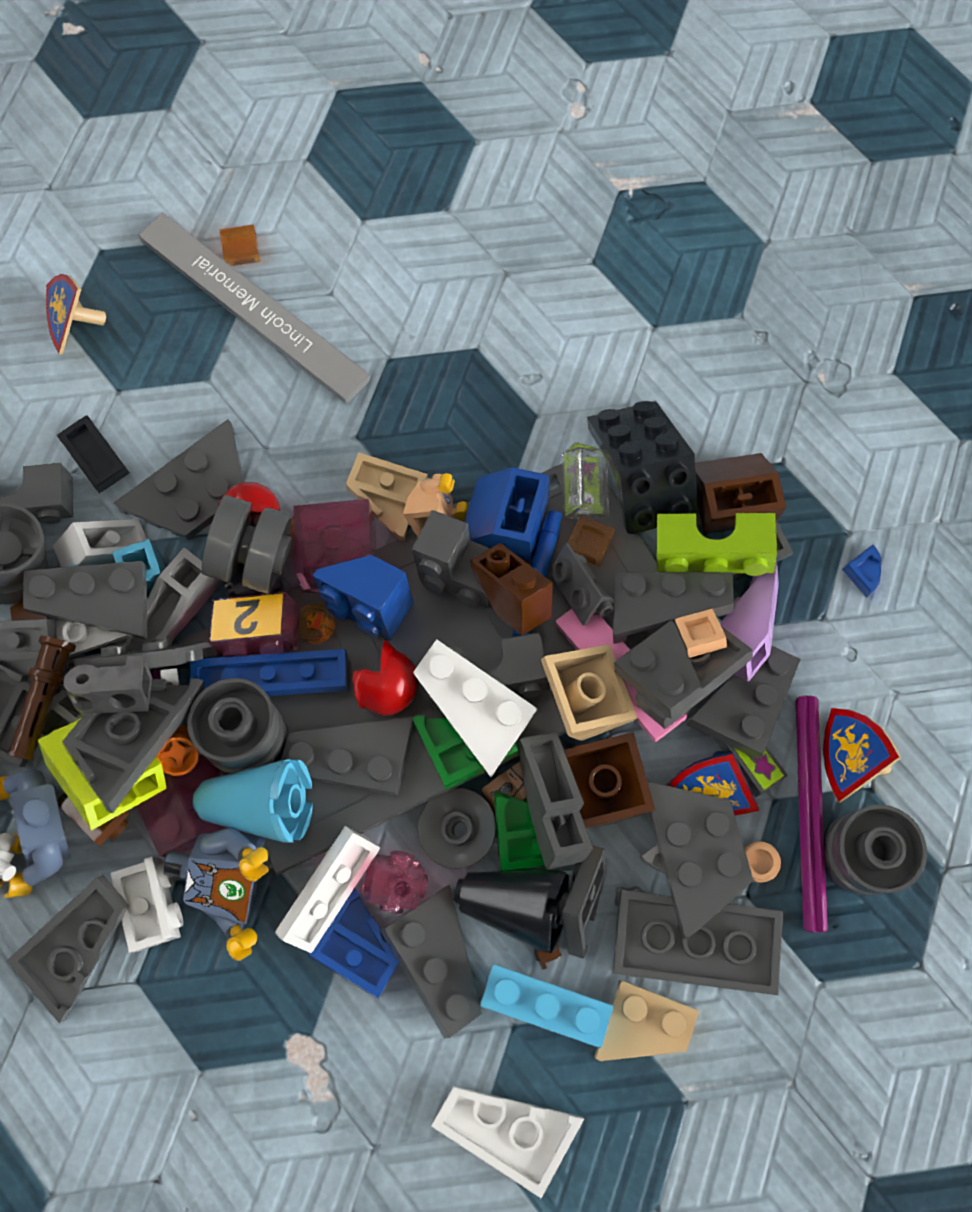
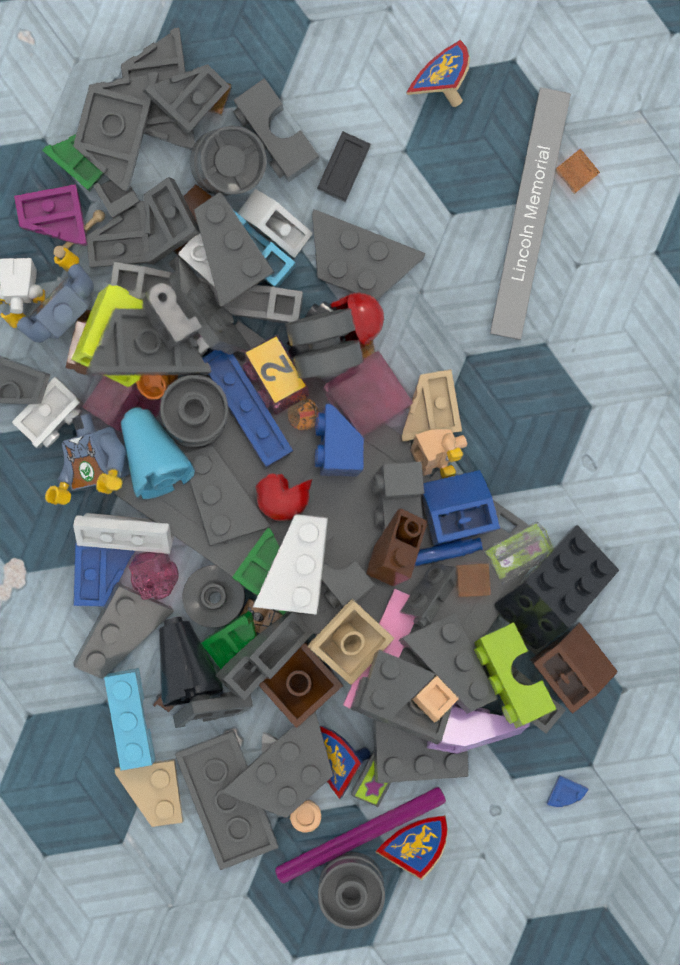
camera: 65 degrees right, 15 degrees up
reddish brown pin [7,635,76,761] -> none
white wing [431,1086,584,1198] -> none

